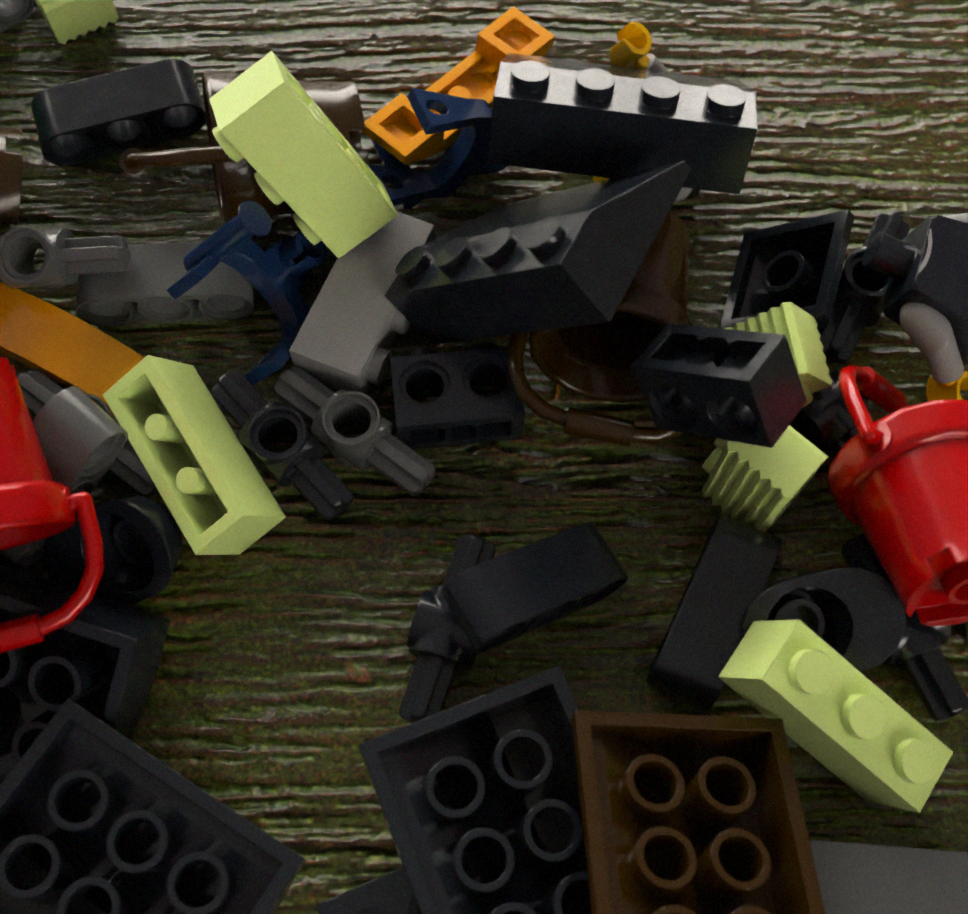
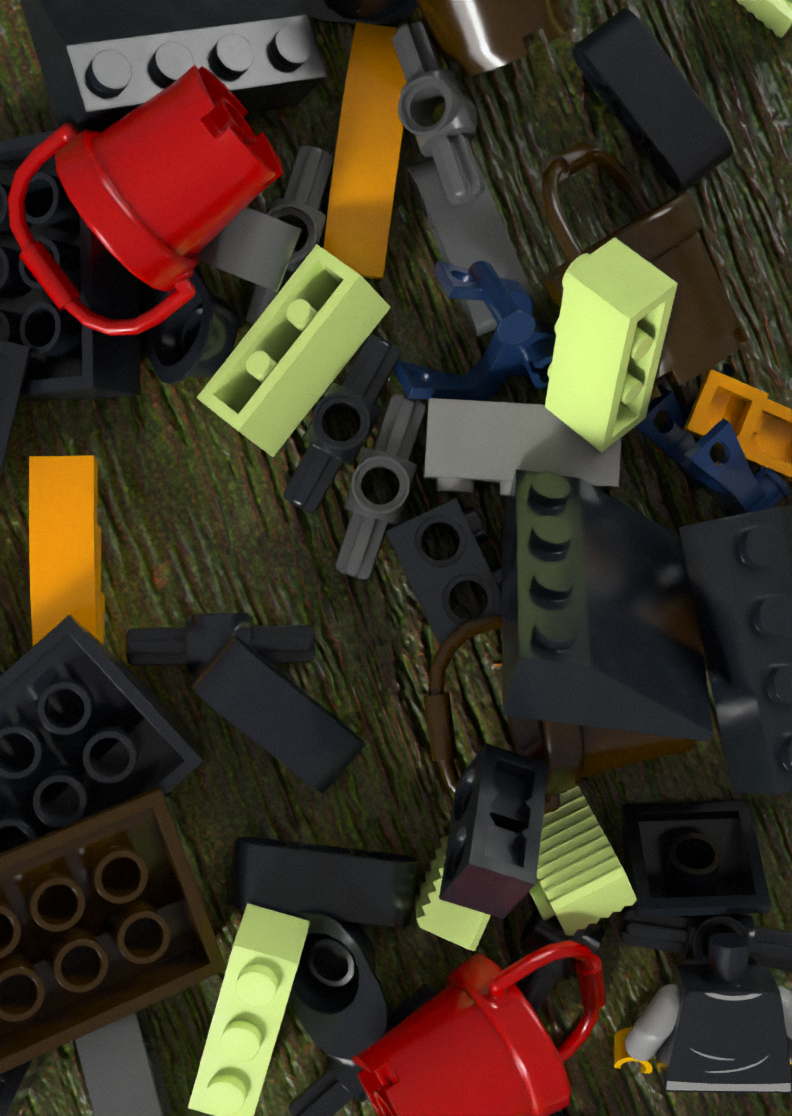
camera: 65 degrees right, 20 degrees up
none -> light orange slope [29,455,105,646]

